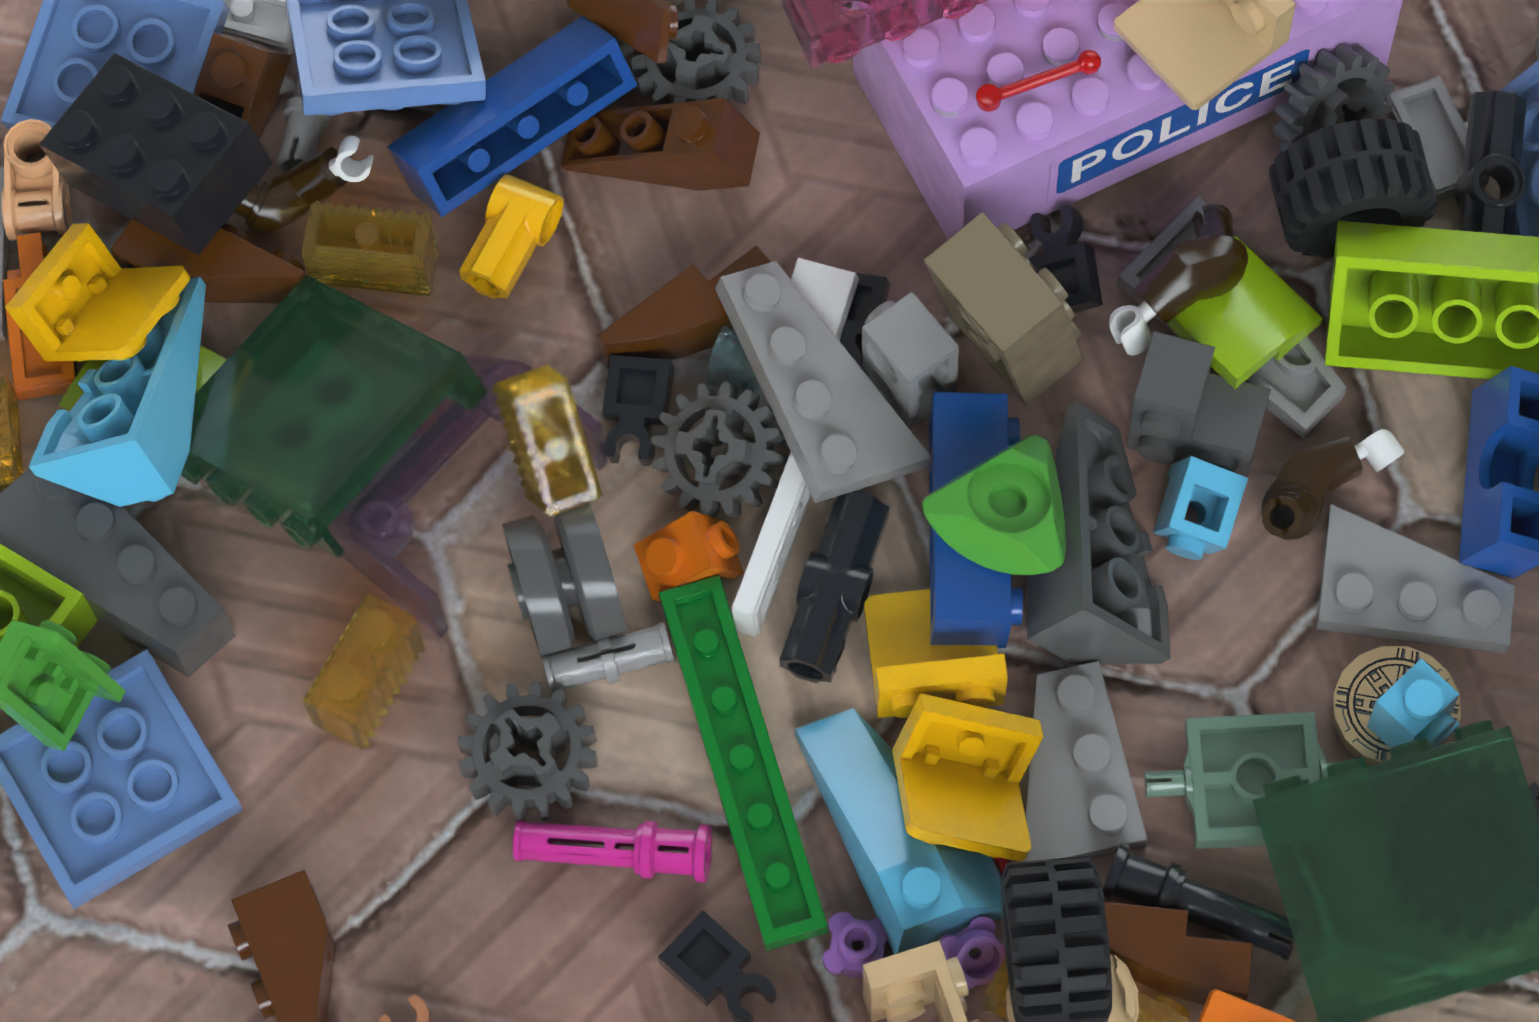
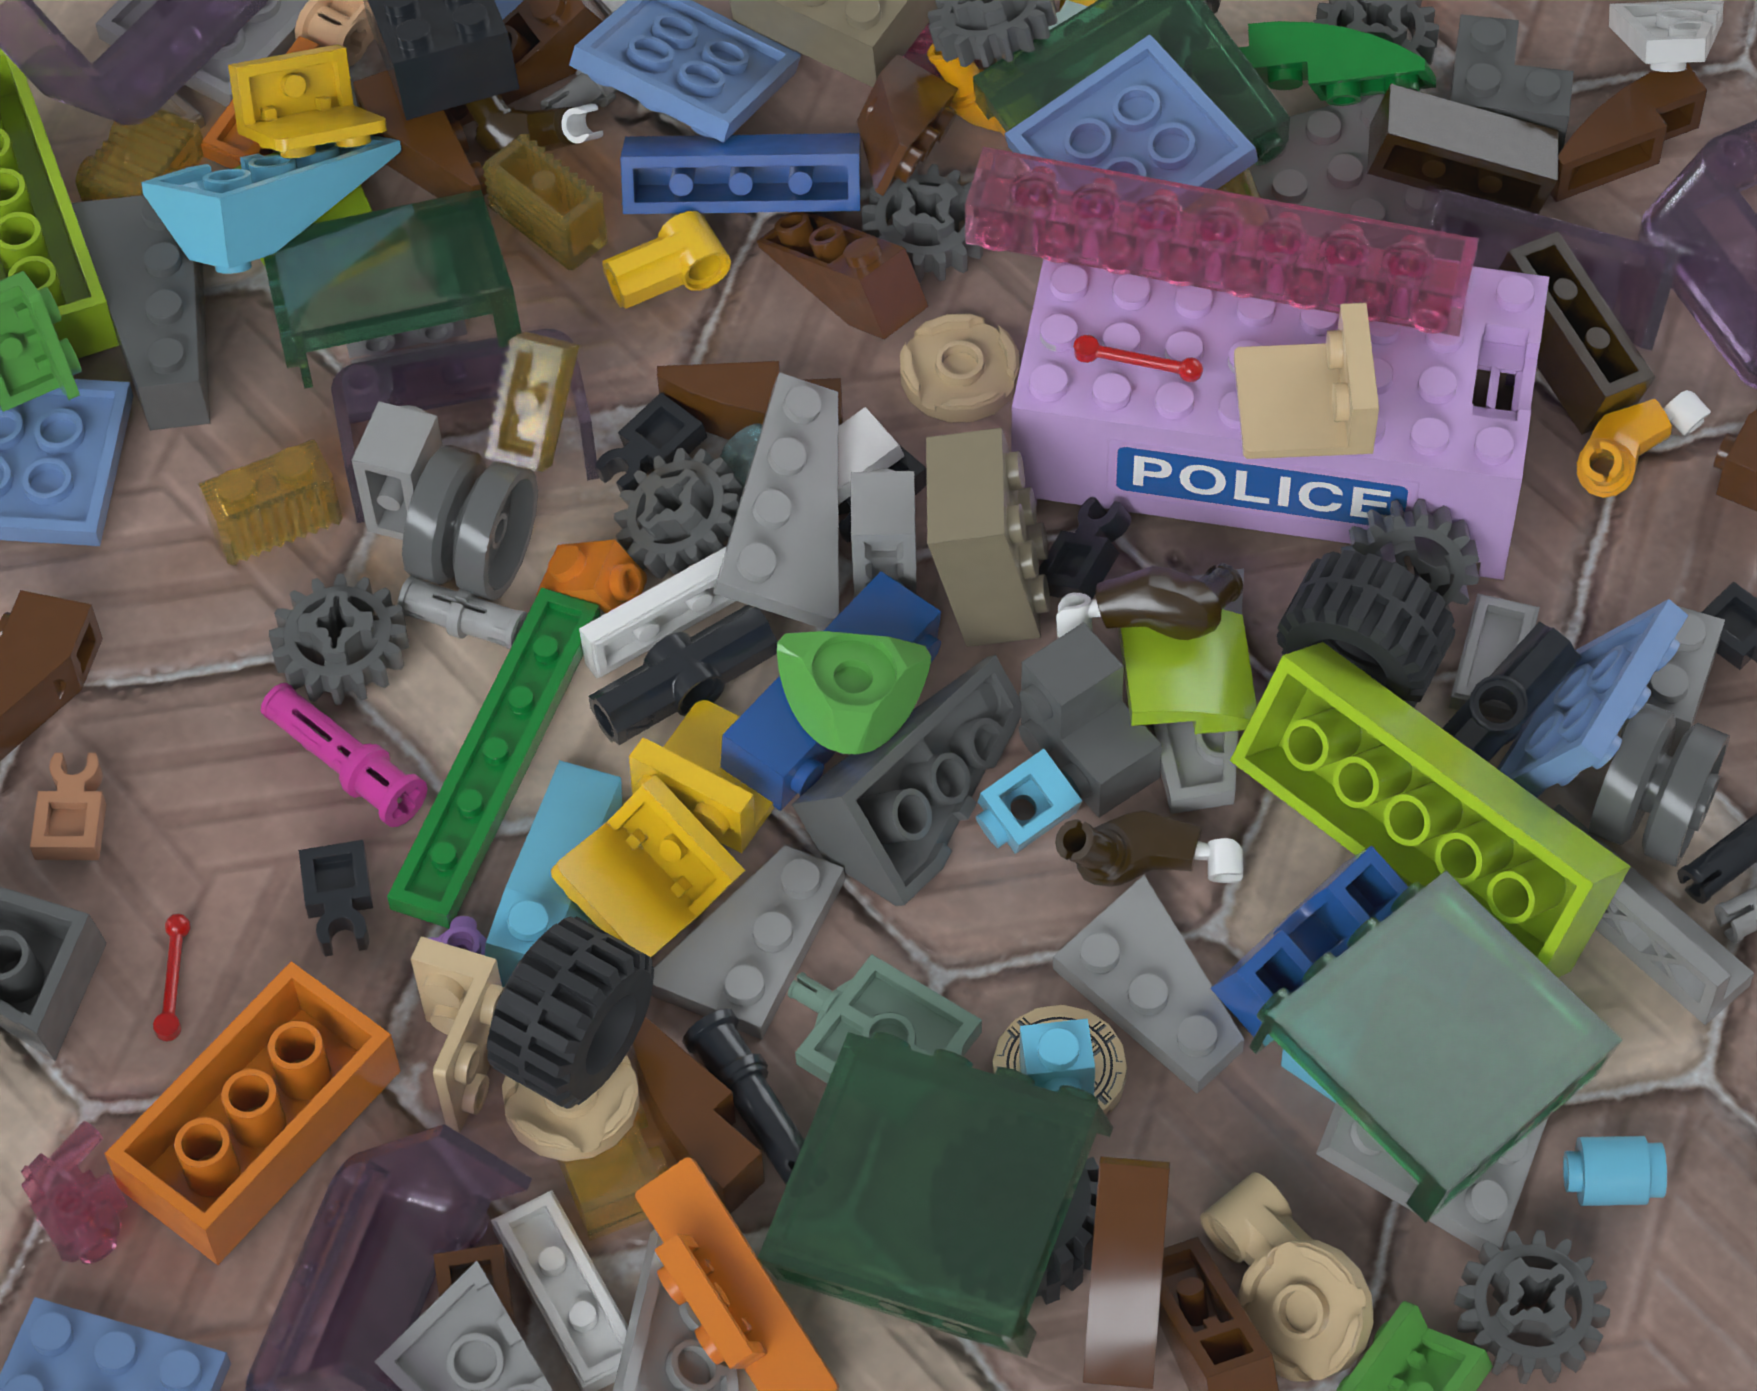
camera: 35 degrees right, 10 degrees down
none -> light grey brick [352,401,443,540]
none -> tan tile [900,314,1019,422]

